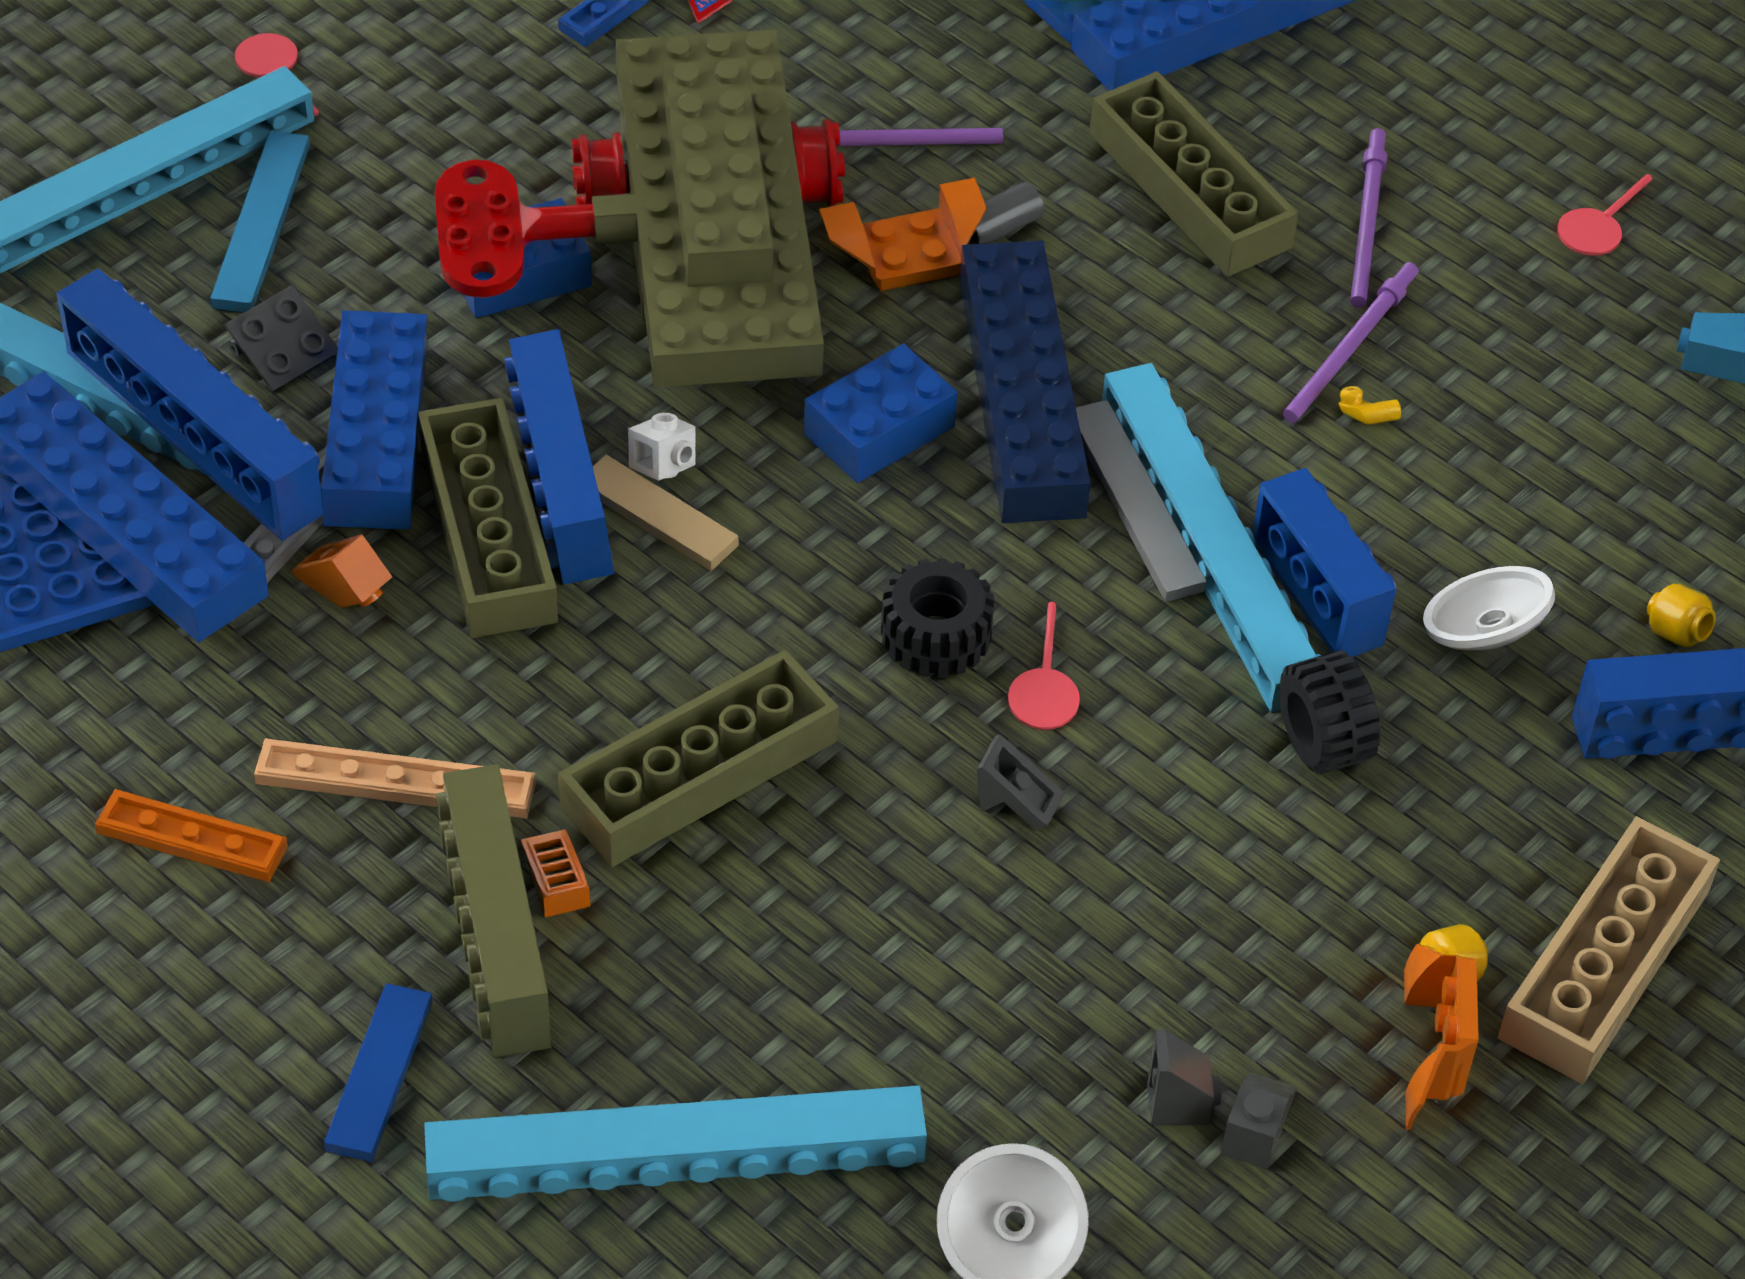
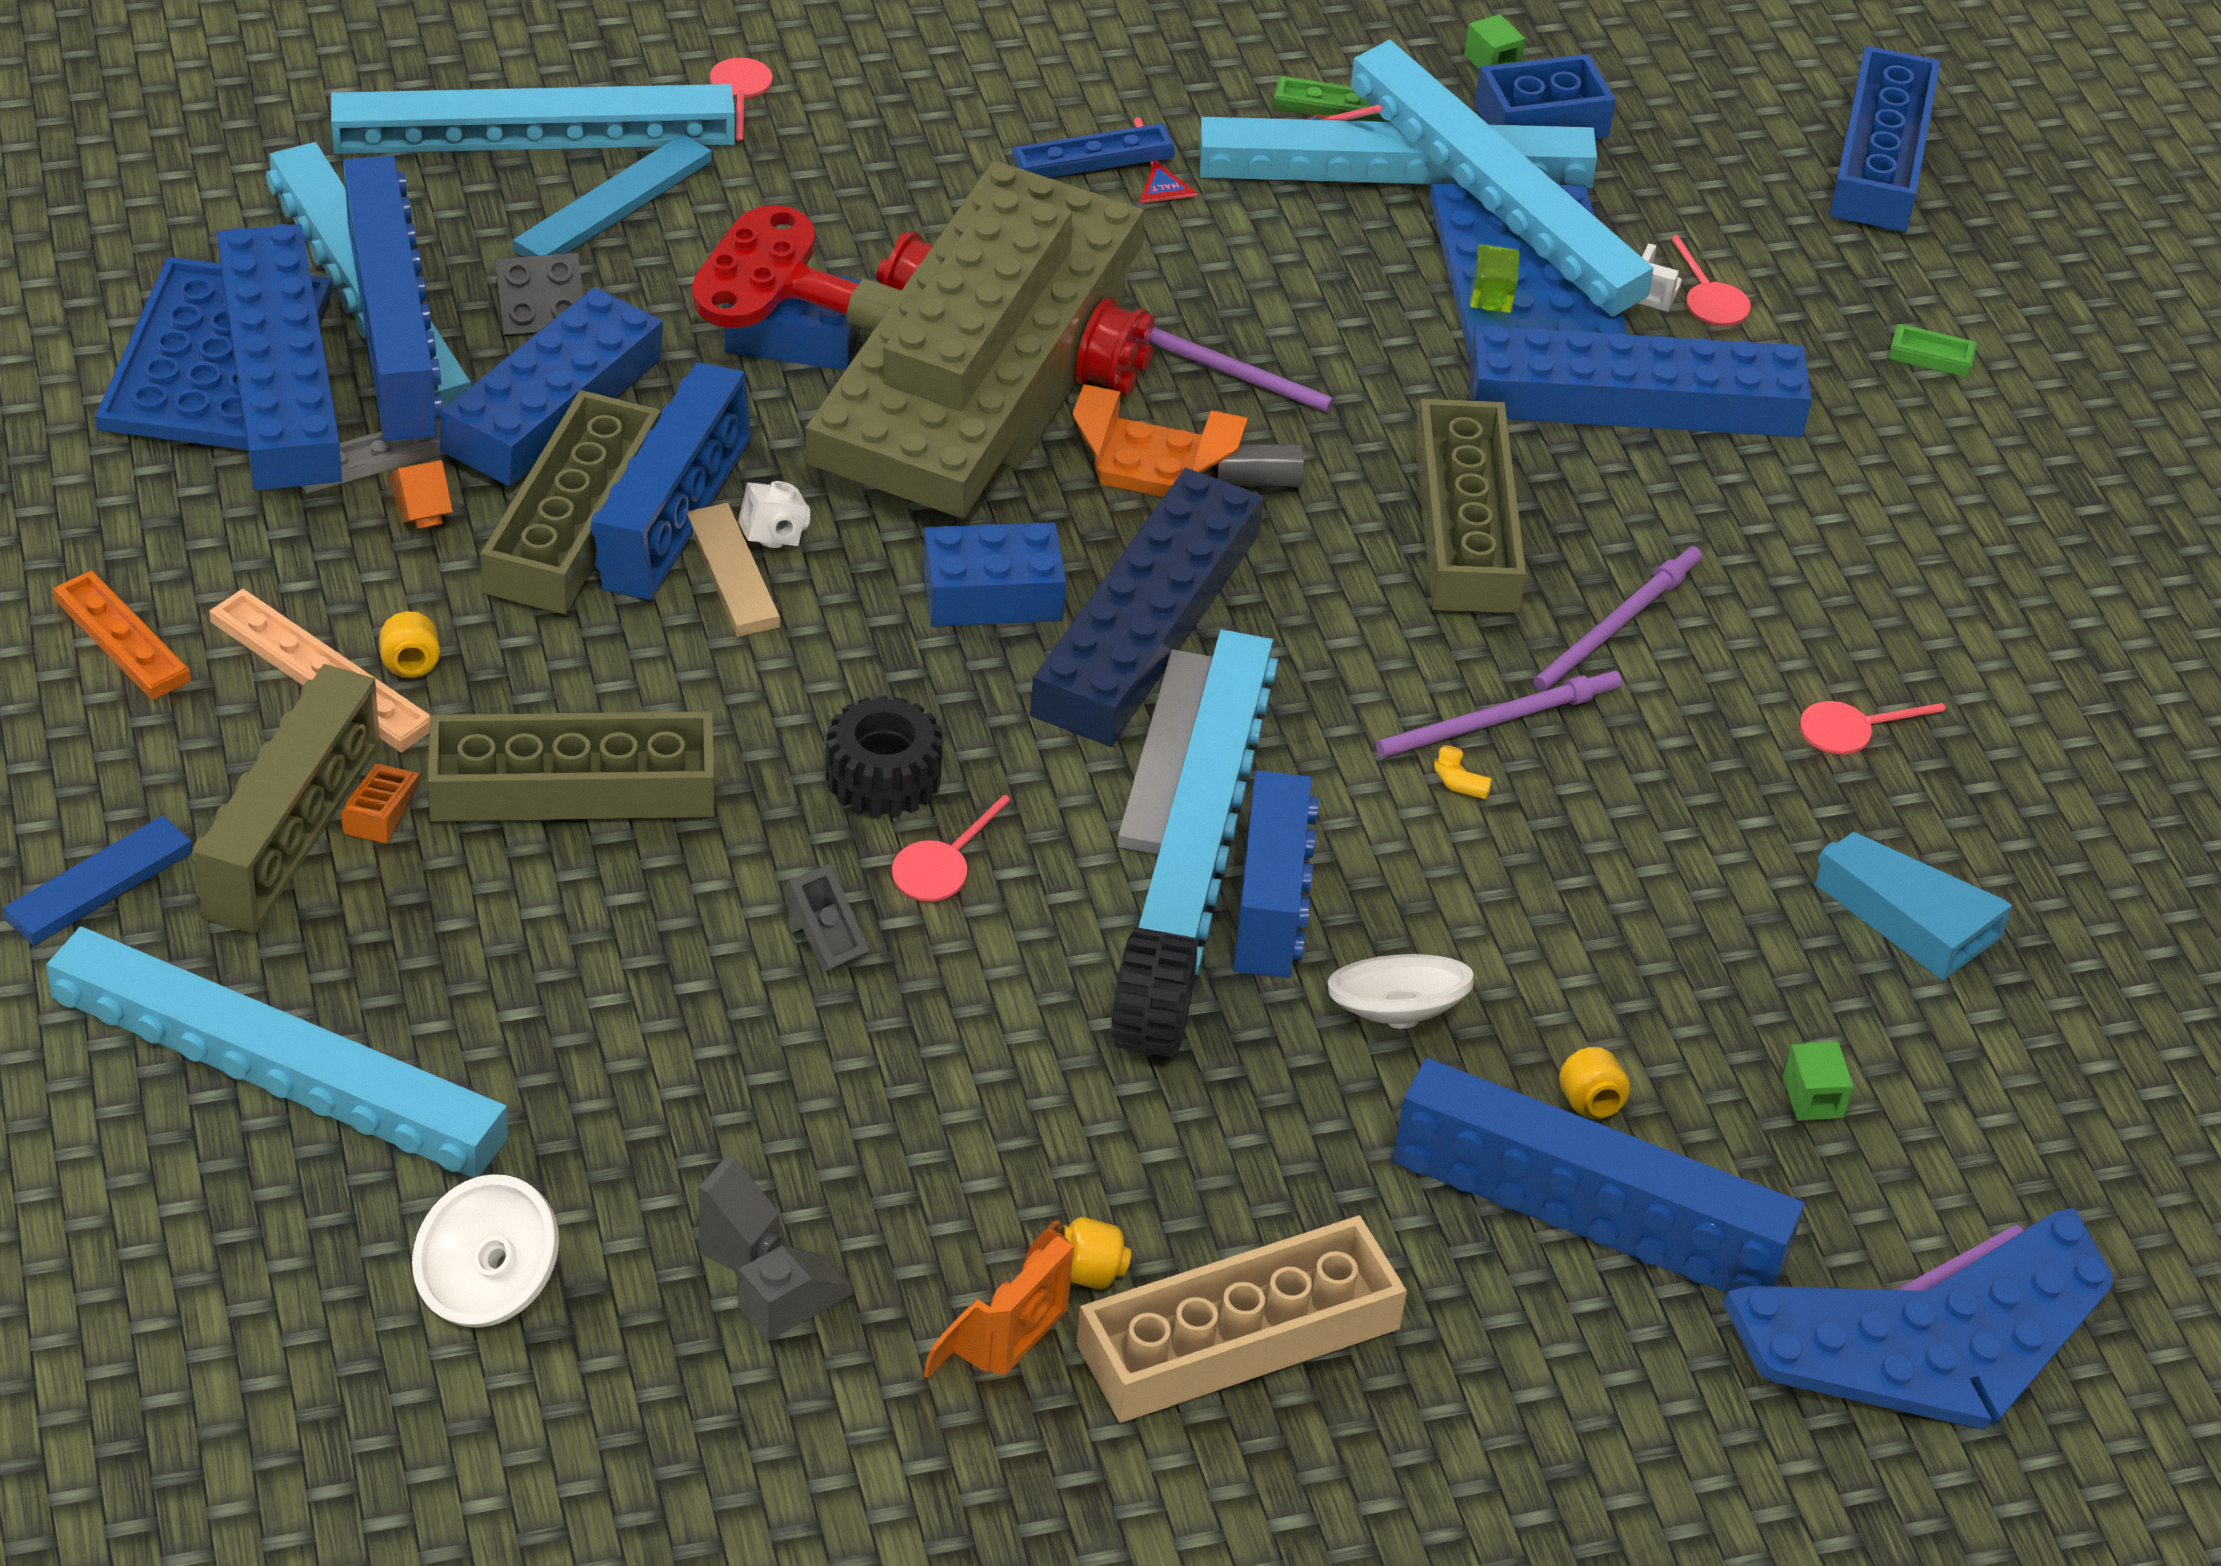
camera: 30 degrees right, 5 degrees down
none -> yellow head [379,611,440,679]

